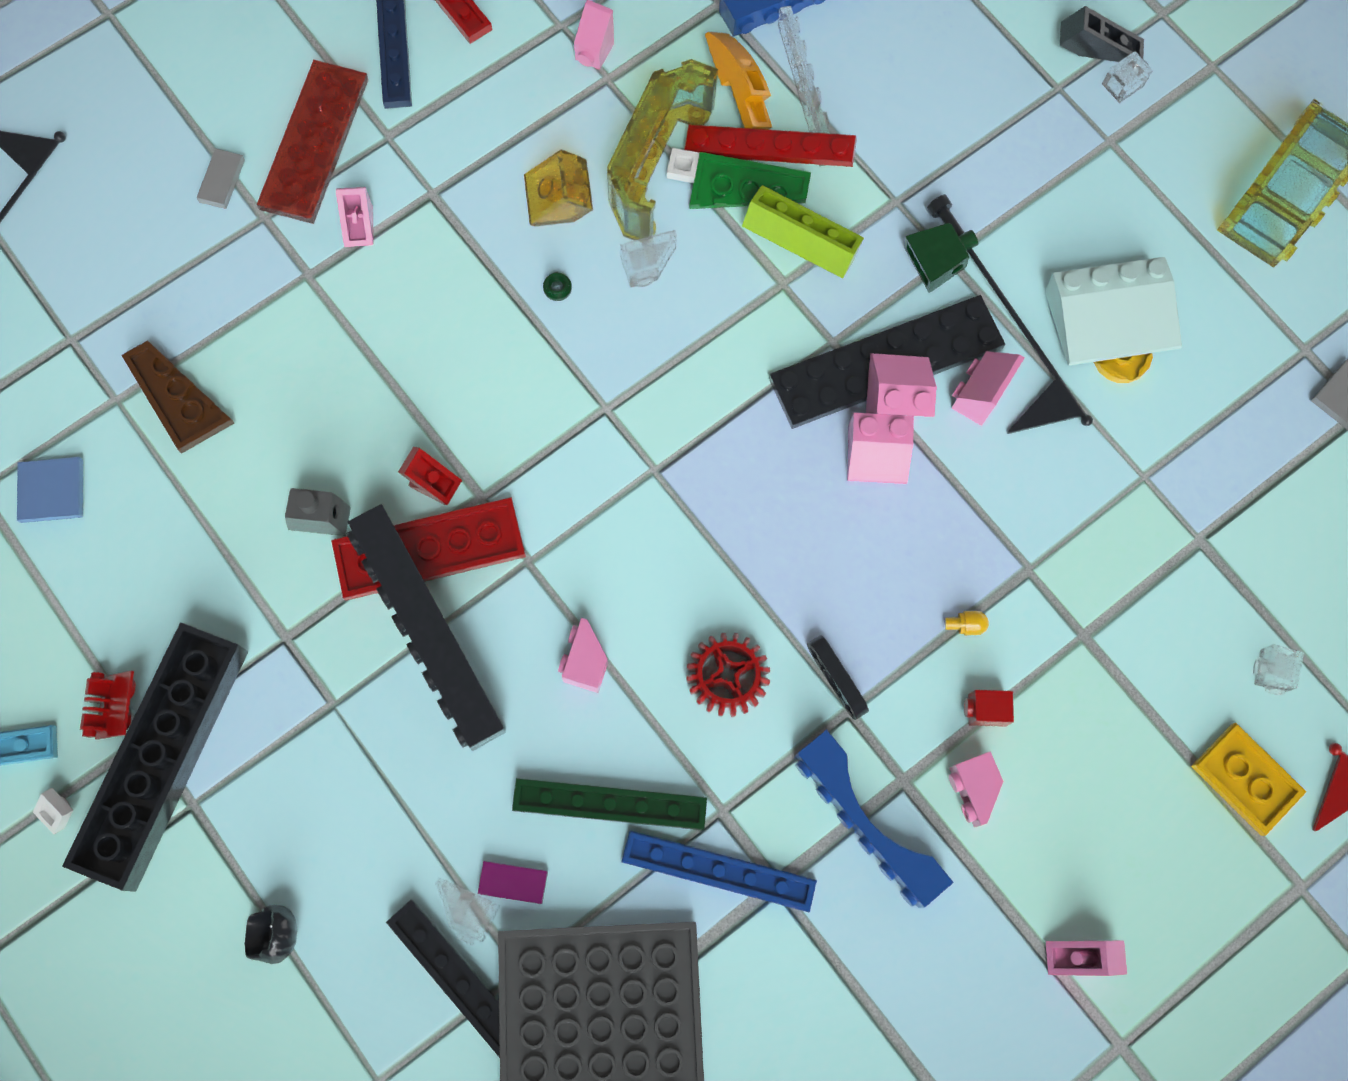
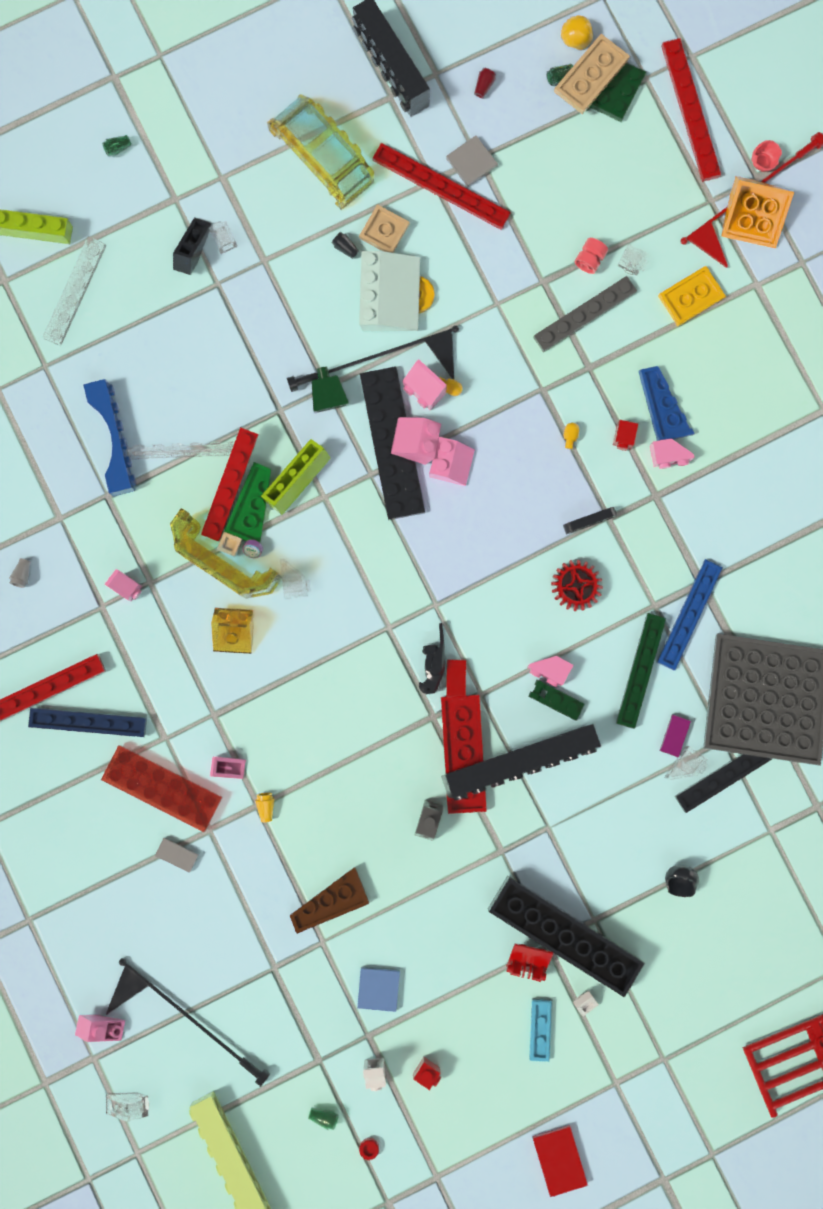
camera: 75 degrees left, 10 degrees up
red slope [398,447,462,505] -> none
dark green plate [543,272,572,301] -> none
light orange slope [705,32,772,130] -> none
blue arch [794,729,954,908] -> none
bright pink slope [1045,940,1127,976] -> none
none -> tile [243,540,263,558]
none -> yellow cone [255,793,274,822]
none -> black cone [331,231,359,259]
none -> tan plate [359,204,410,253]
none -> red tile [372,143,511,230]
none -> black animal [419,623,445,695]
none -> yellow cylinder [440,377,463,396]
none -> red tile [446,659,466,698]
none -> dark green plate [528,679,585,721]
none -> dark grey plate [533,276,637,353]
none -> coral wheel [574,238,608,274]
none -> blue wing [638,366,695,441]

